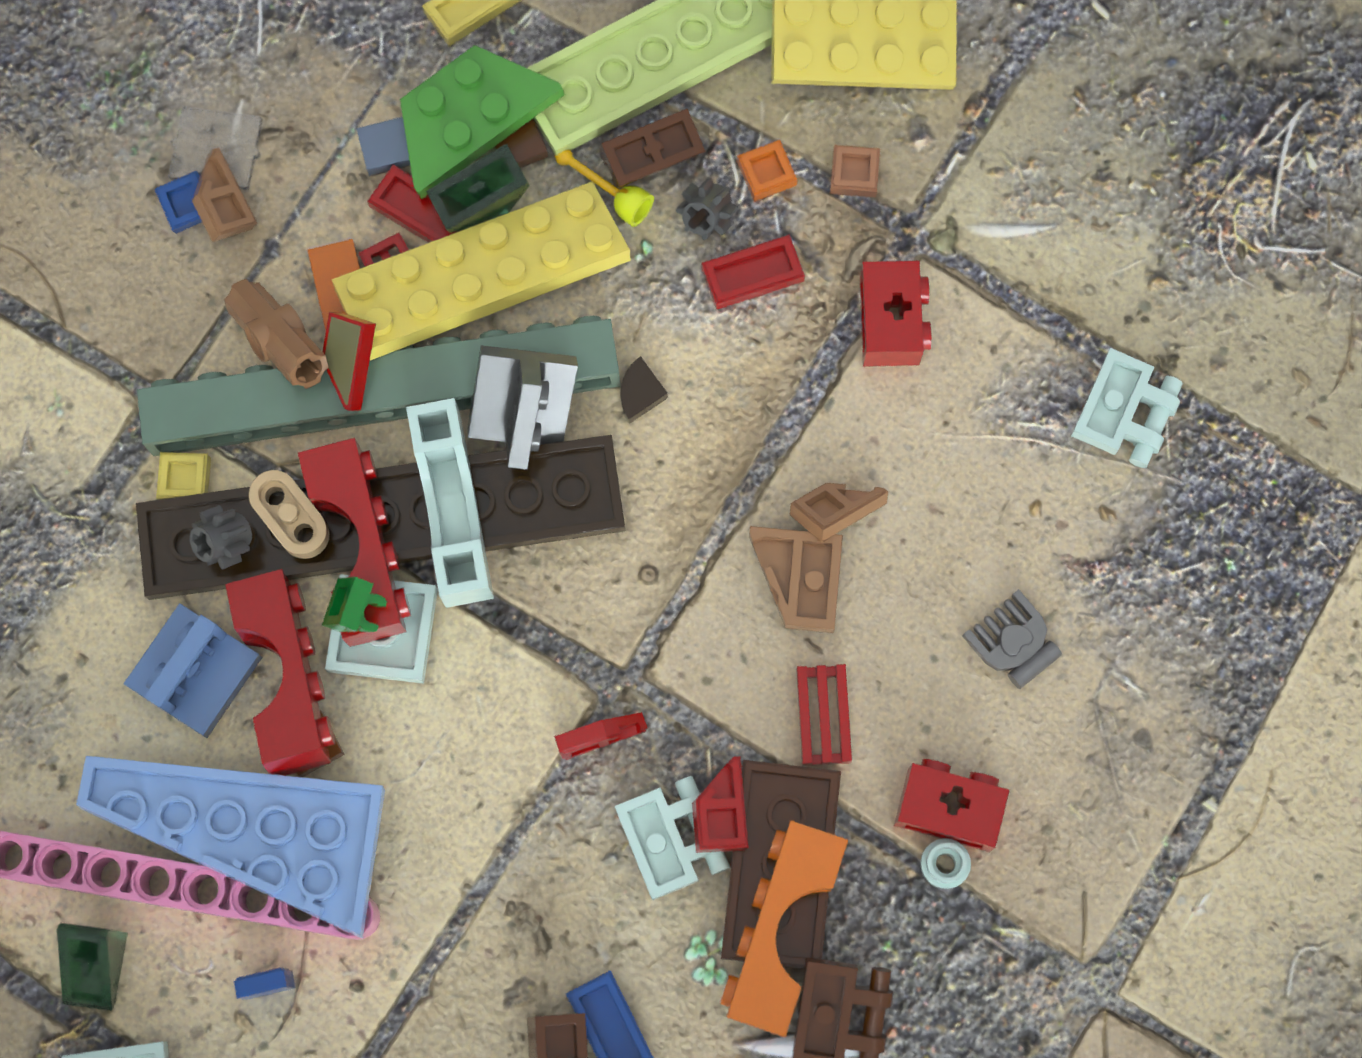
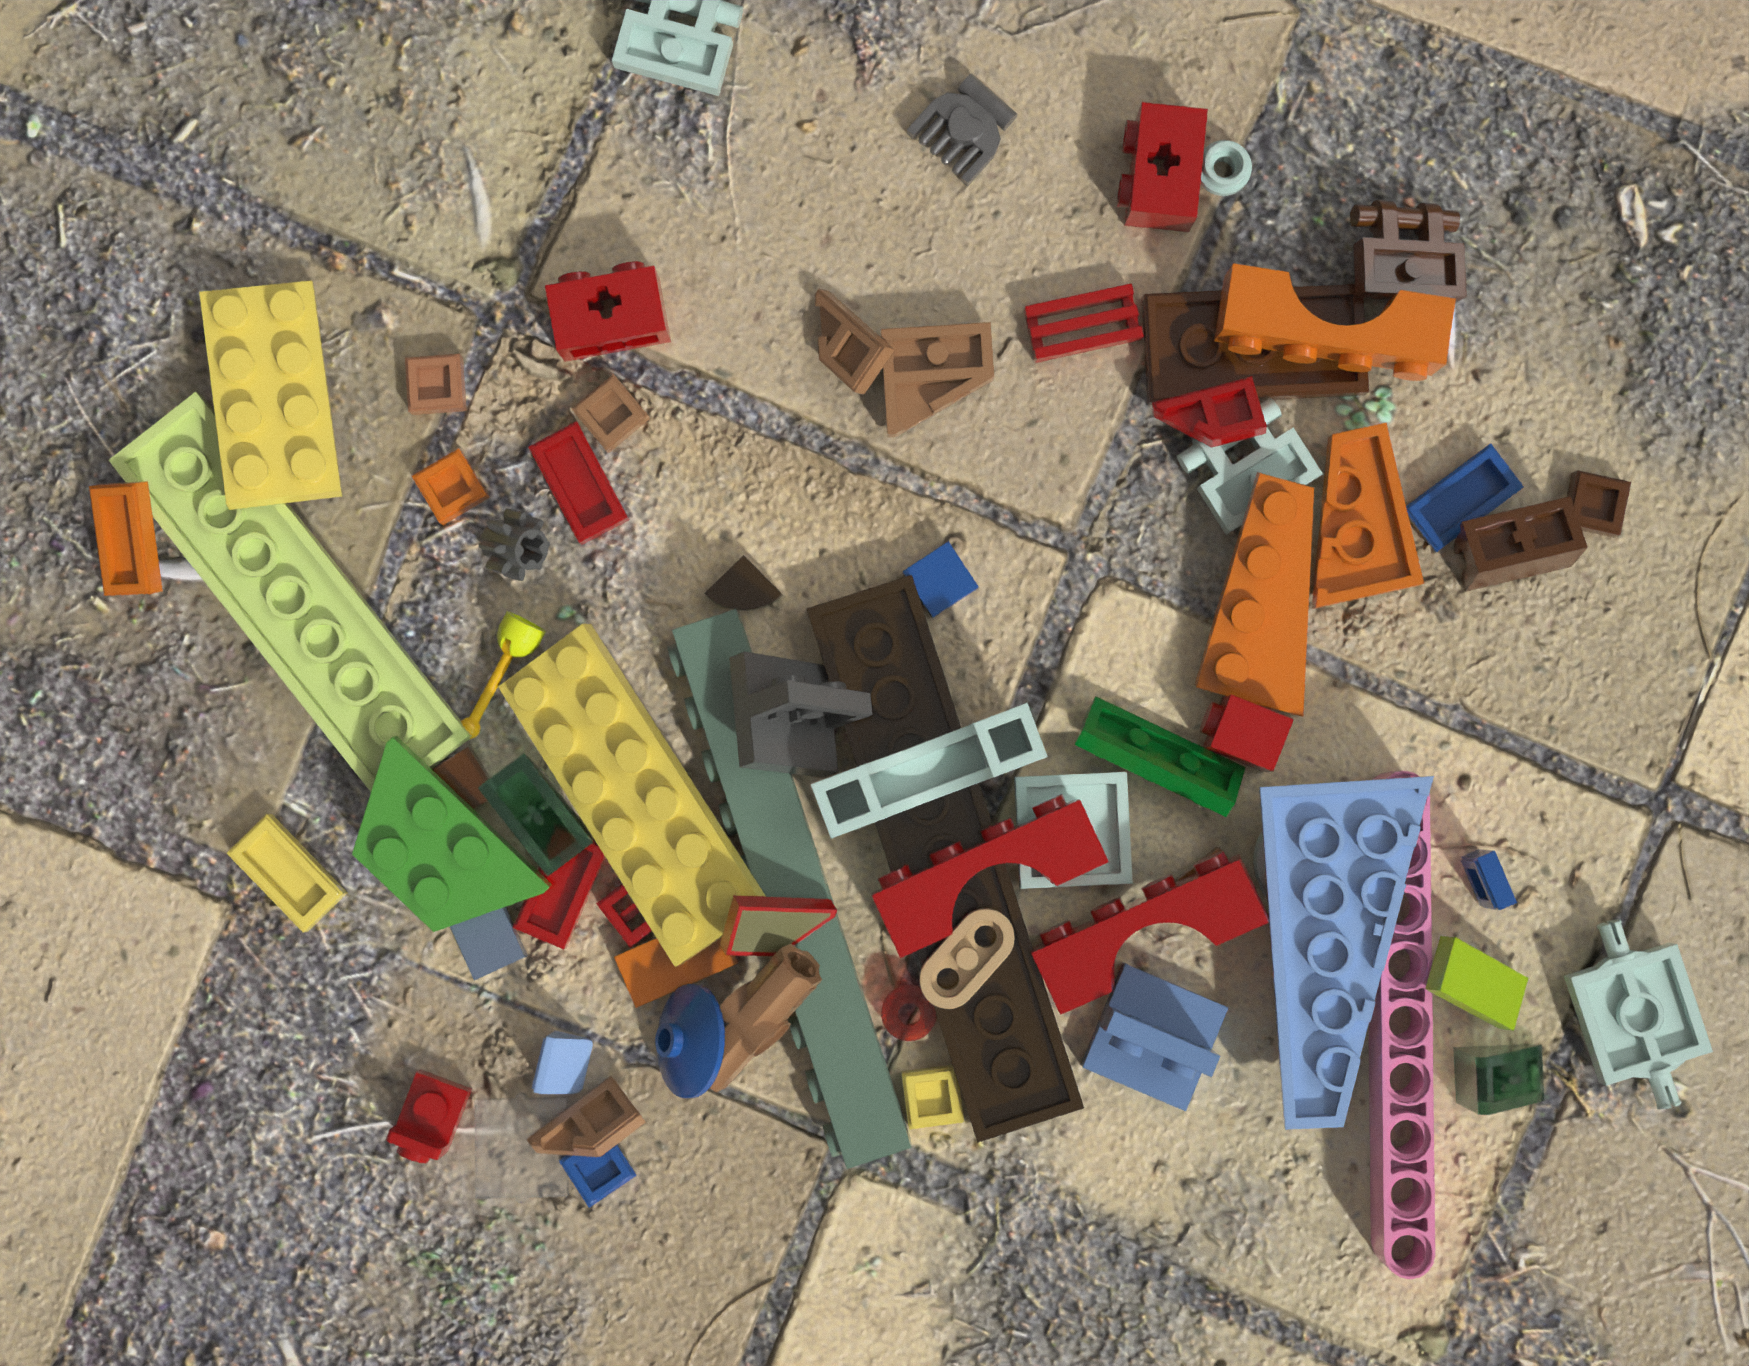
camera: 100 degrees left, 10 degrees up
dark grey gear [190,505,252,569] -> none
green tile [322,577,387,632] -> none
red tile [554,712,648,760] -> none
reddish brown hinge [599,108,706,188] -> none
none -> red bracket [385,1069,472,1163]
none -> light blue slope [532,1030,593,1094]
none -> medium nougat tile [571,374,650,454]
none -> blue dish [655,984,725,1098]
none -> clear red plate [881,984,937,1041]
none -> blue tile [902,541,979,619]
none -> green plate [1074,696,1246,817]
none -> orange wing [1194,472,1314,717]
none -> red brick [1199,694,1294,772]
none -> orange wing [1311,423,1424,610]
none -> lime tile [1425,936,1528,1031]

